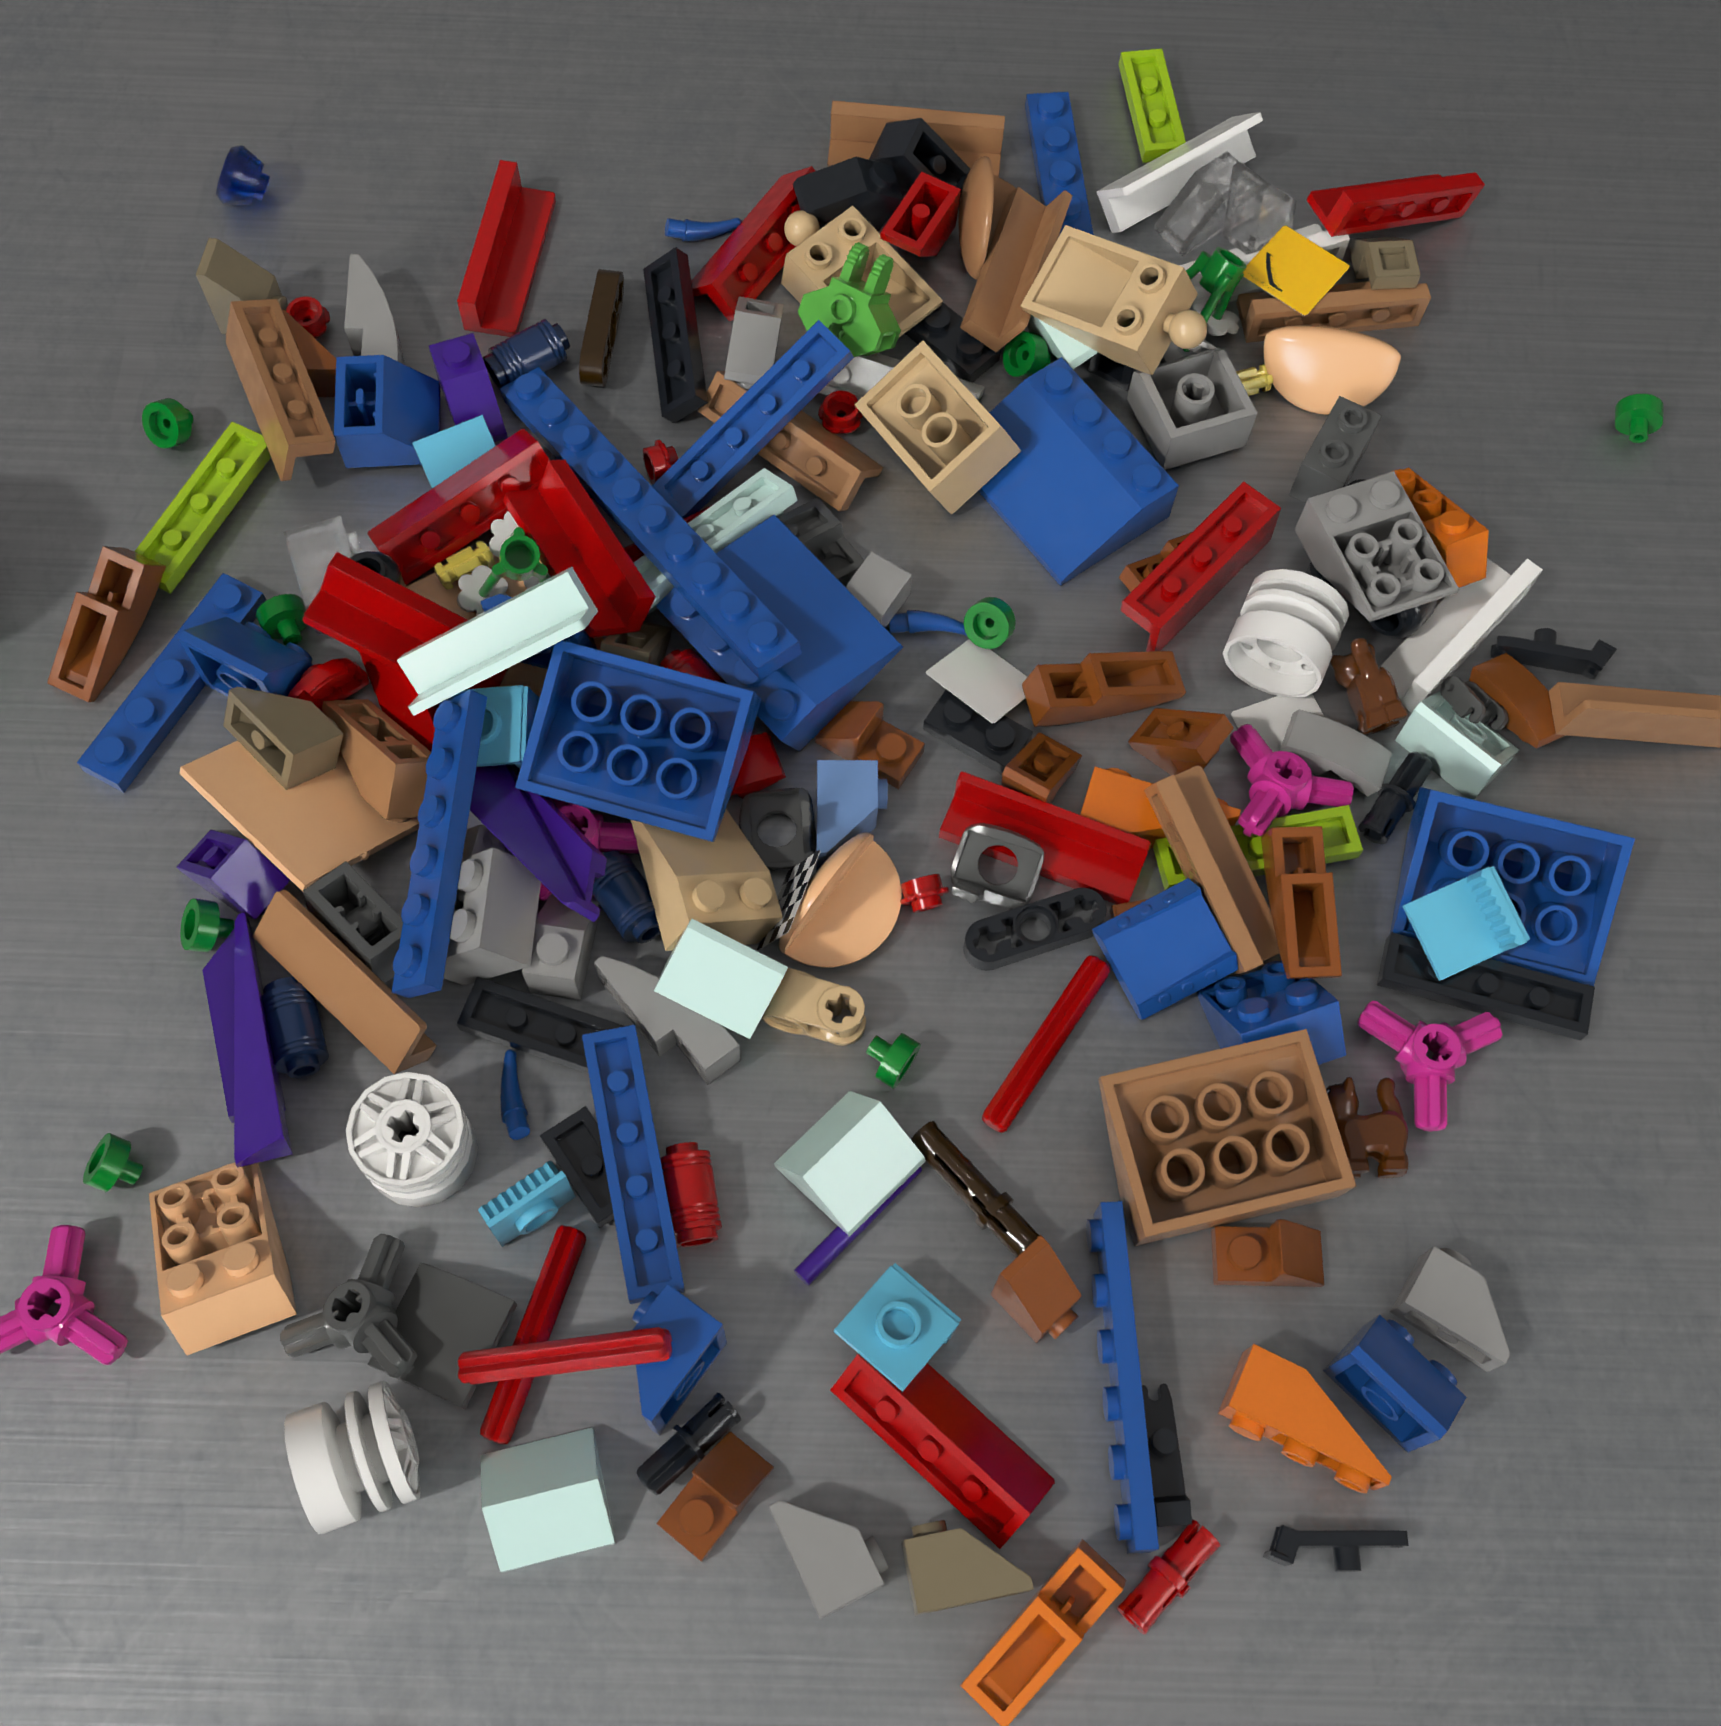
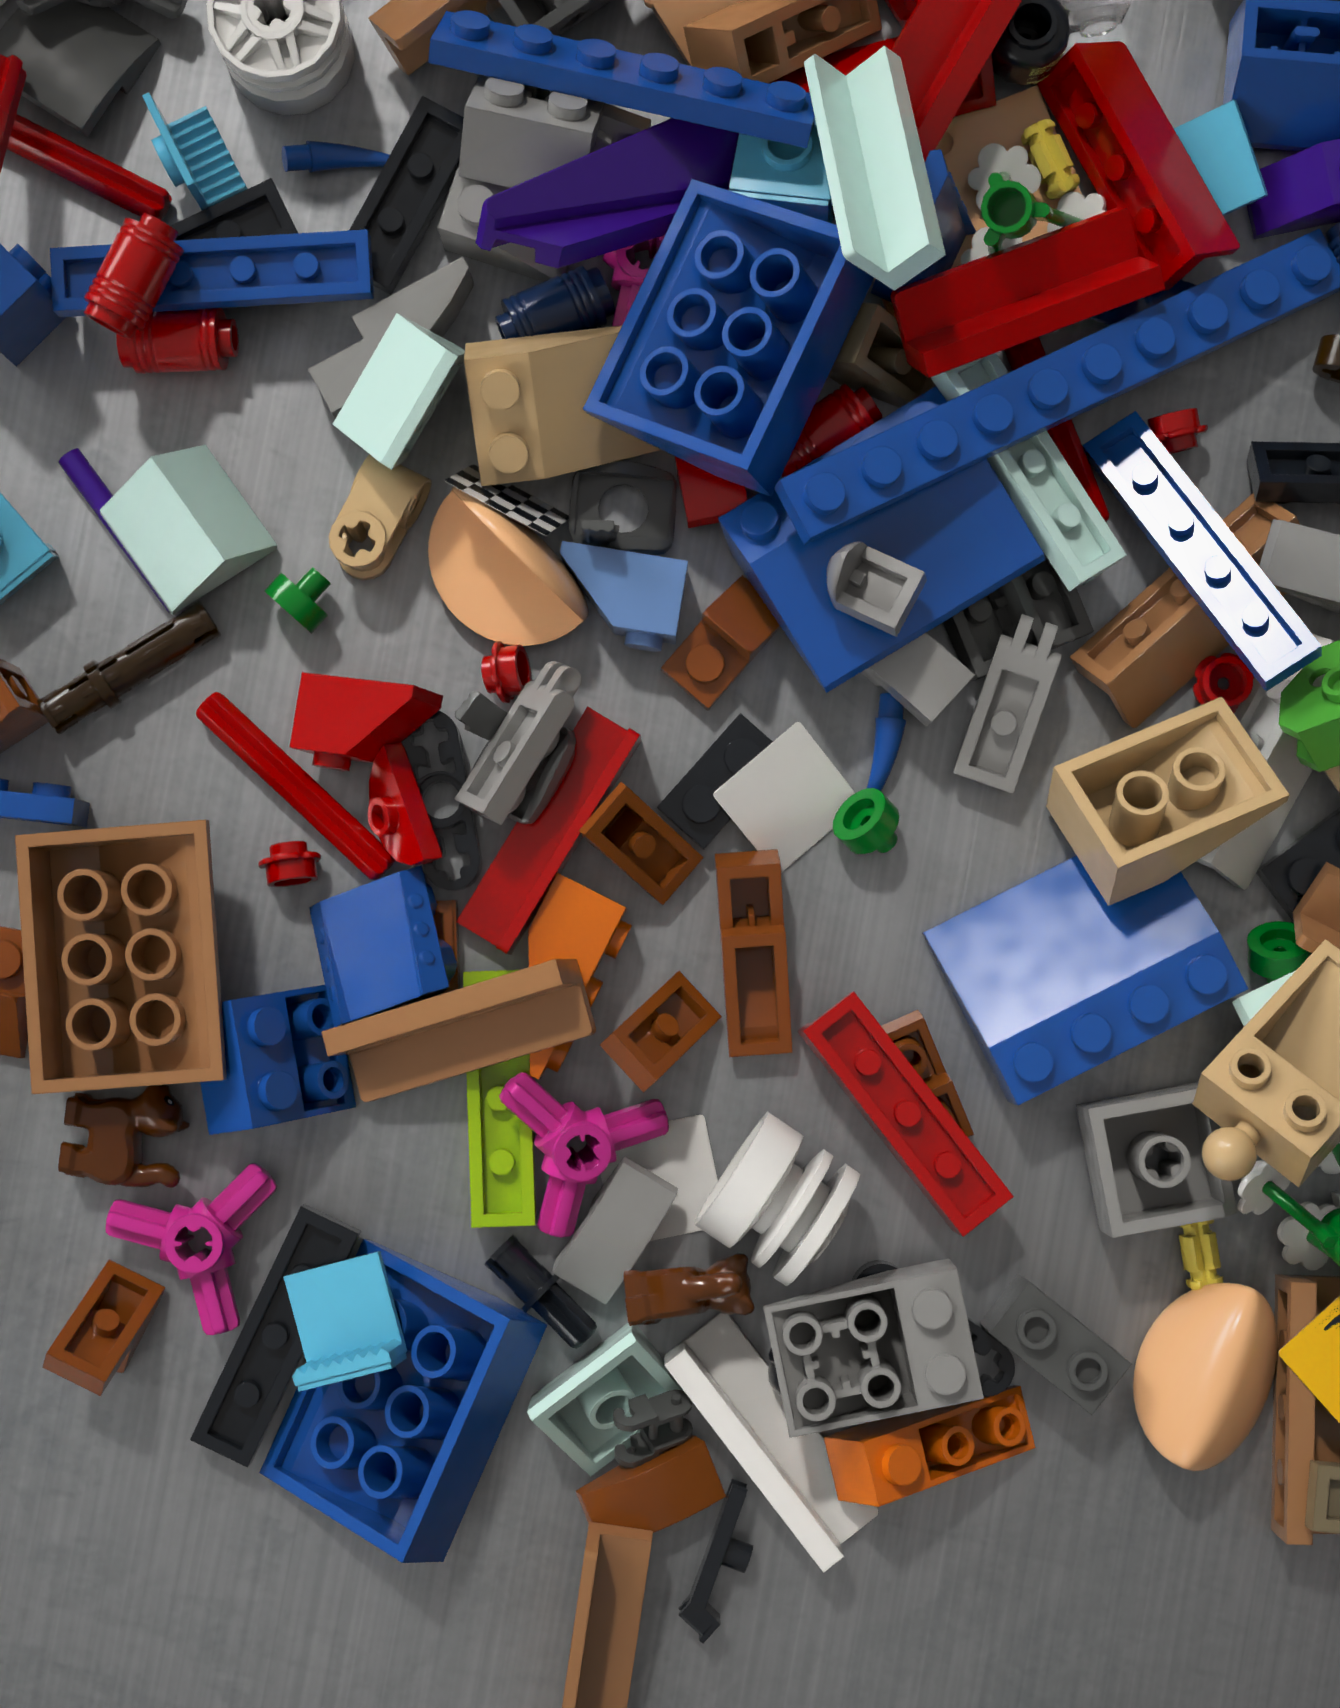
camera: 105 degrees right, 20 degrees up
dark orange slope [1261,826,1342,979] -> none
none -> dark orange slope [42,1259,165,1396]
none -> red head [83,213,184,339]
none -> red plate [258,841,321,887]
none -> red slope [289,672,443,772]
none -> red plate [368,743,442,865]
none -> light grey hinge [455,661,582,825]
none -> light grey plate [827,541,927,637]
none -> light grey hinge [953,614,1062,793]

